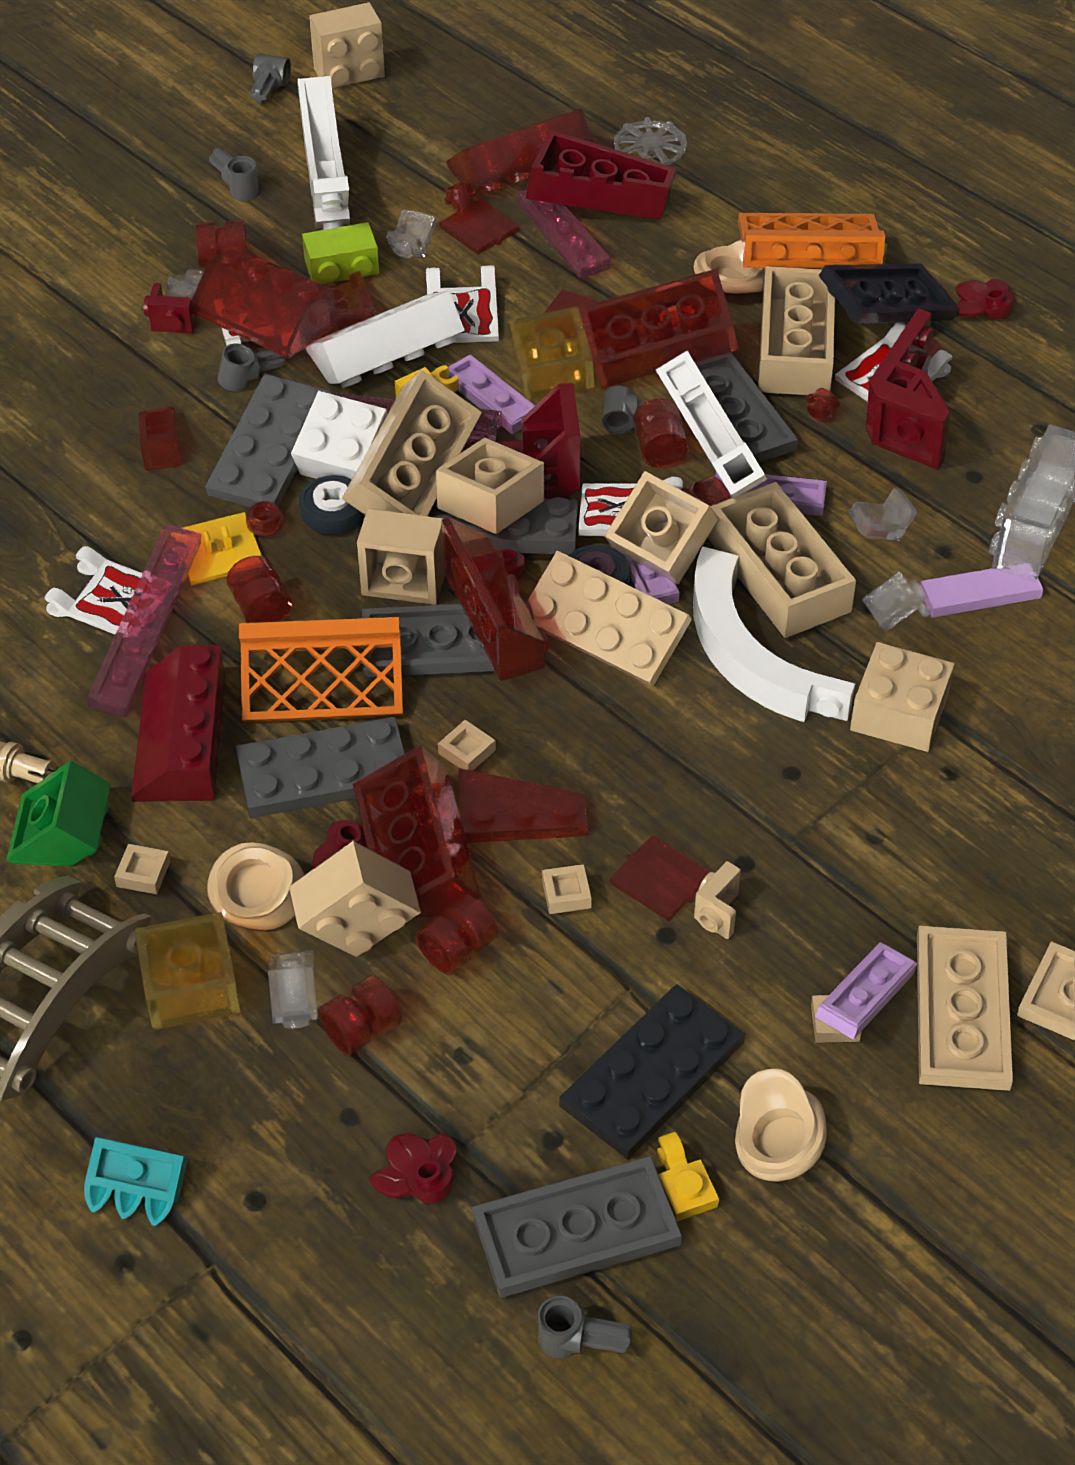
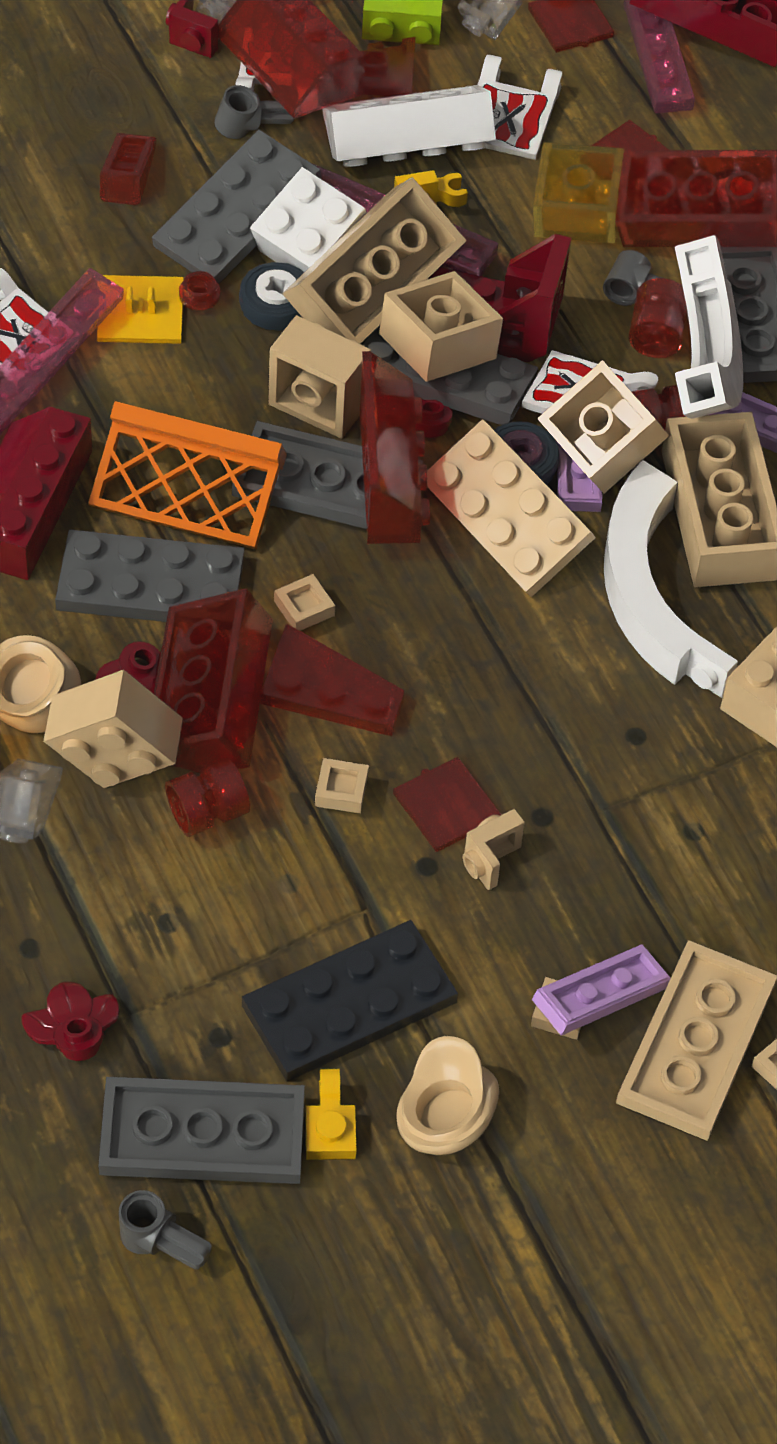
camera: 15 degrees right, 5 degrees up
clear red wheel [226,556,292,623] -> none
clear red wheel [318,975,402,1057] -> none
lavender tile [449,355,535,434] -> none

